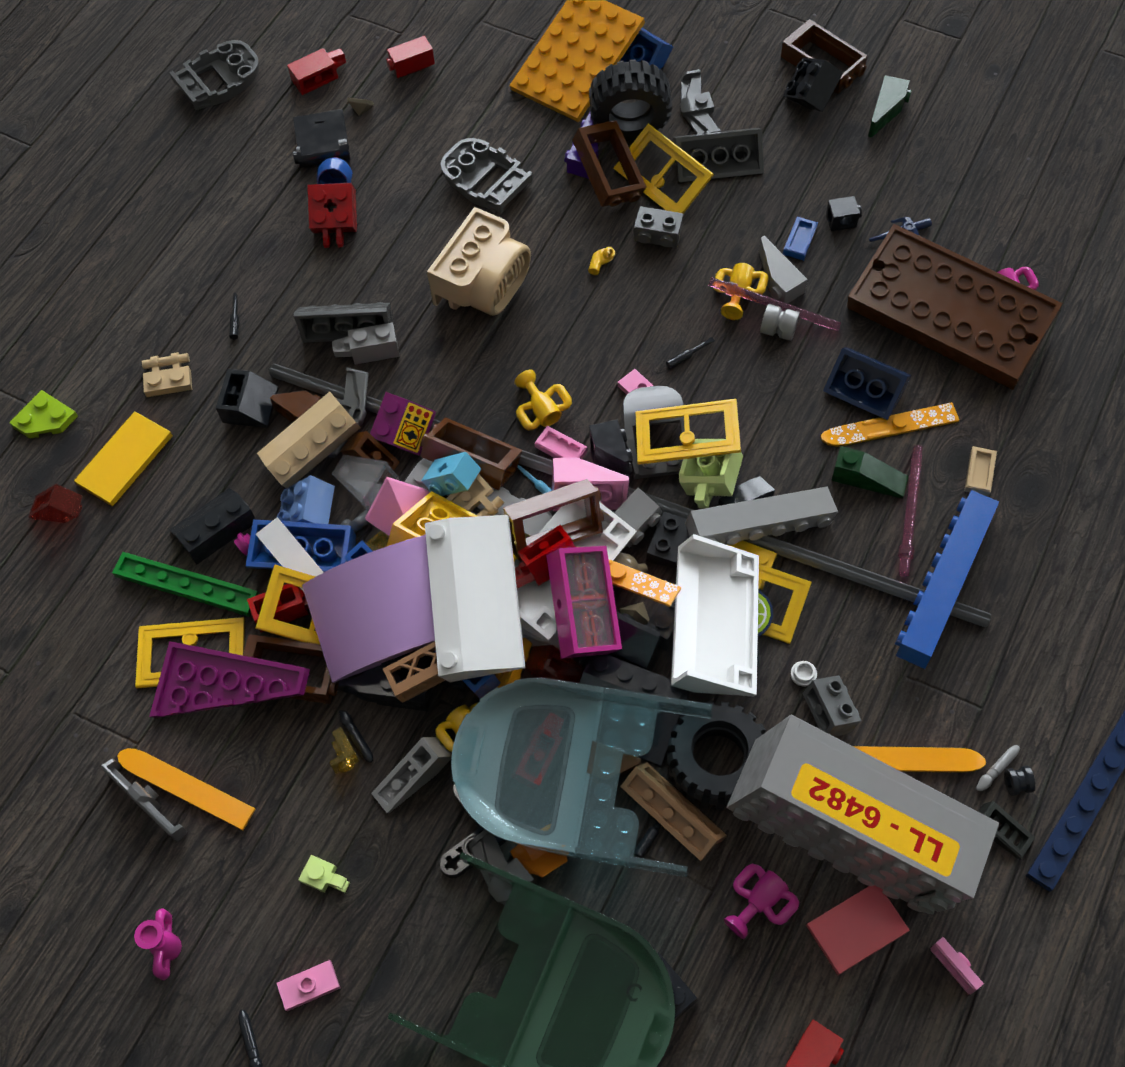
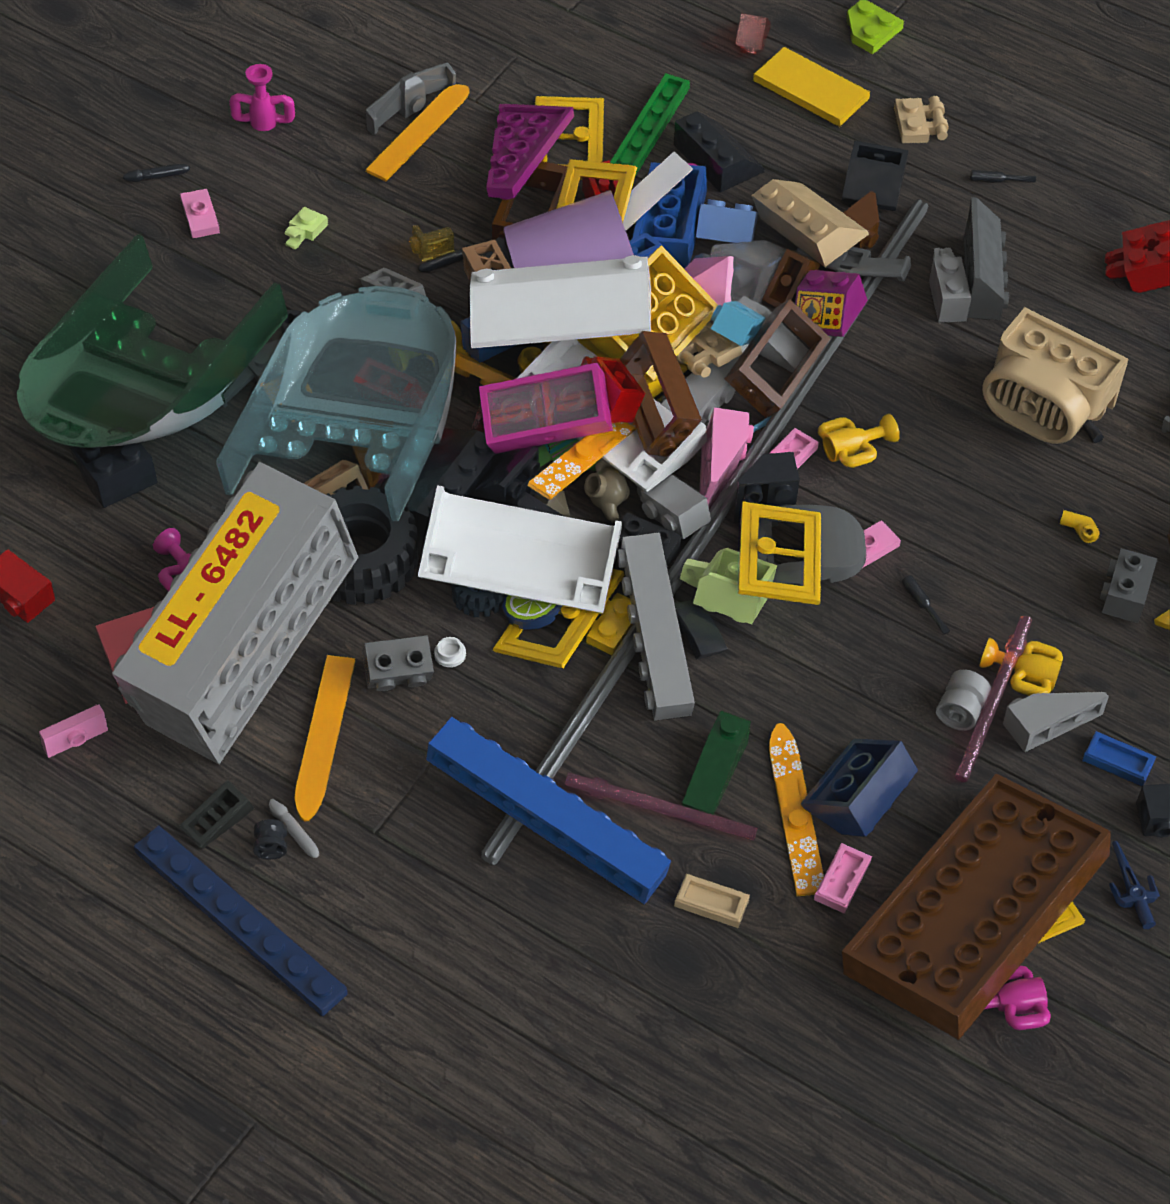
camera: 90 degrees right, 10 degrees down
none -> bright pink plate [814,843,872,914]

